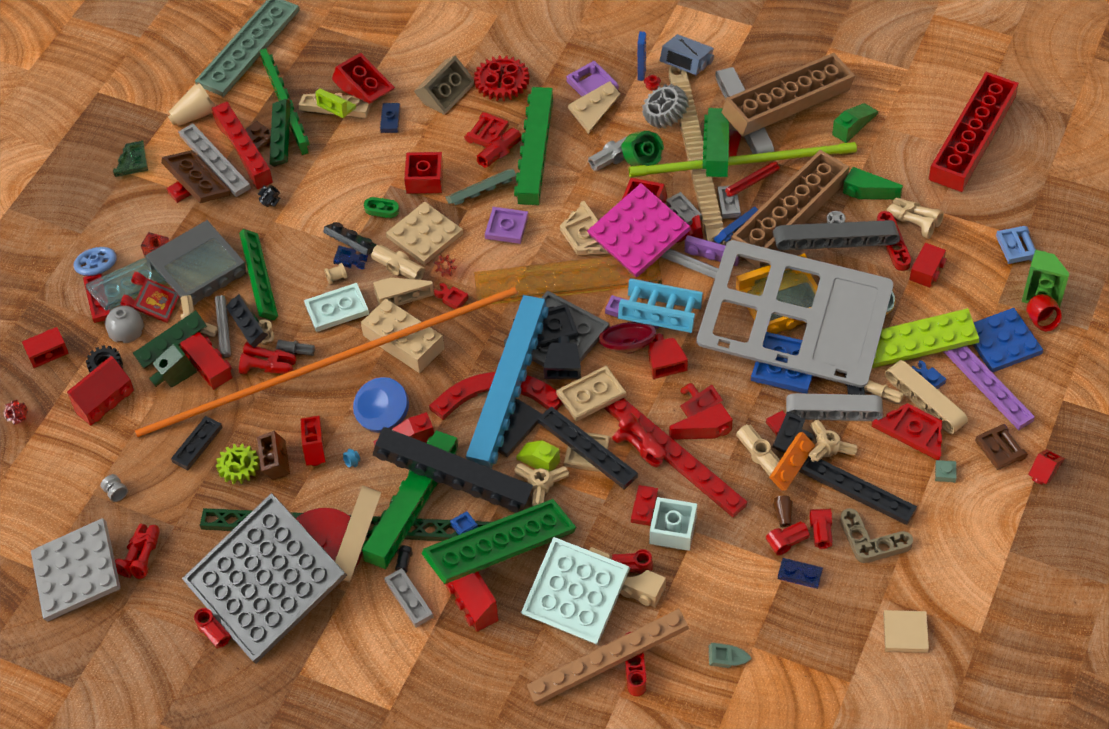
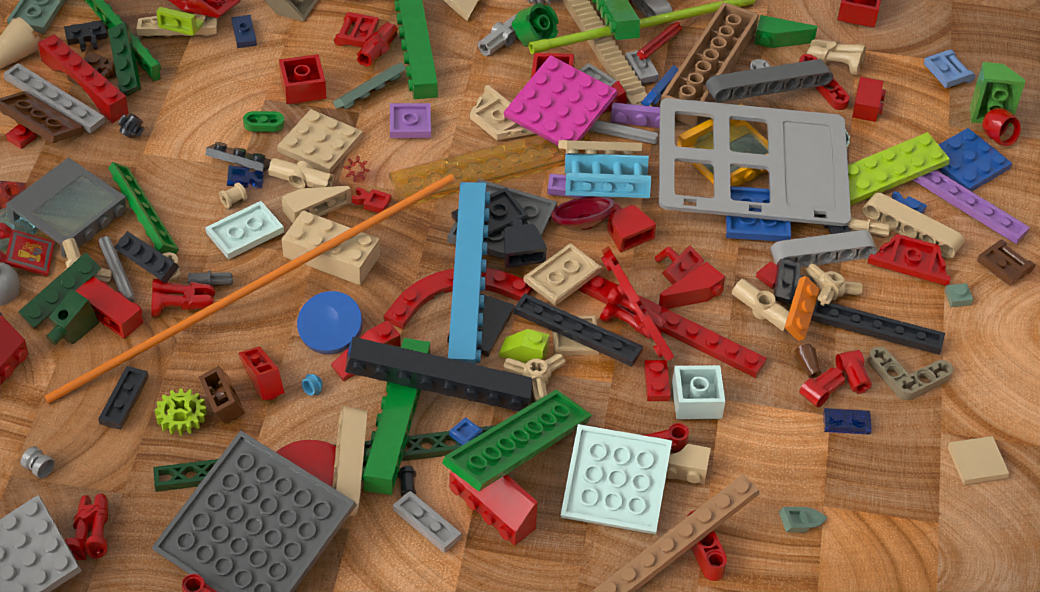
camera: 20 degrees left, 5 degrees down
none -> black hinge [64,20,107,51]
none -> tan plate [558,140,642,155]
none -> red plate [601,246,674,361]

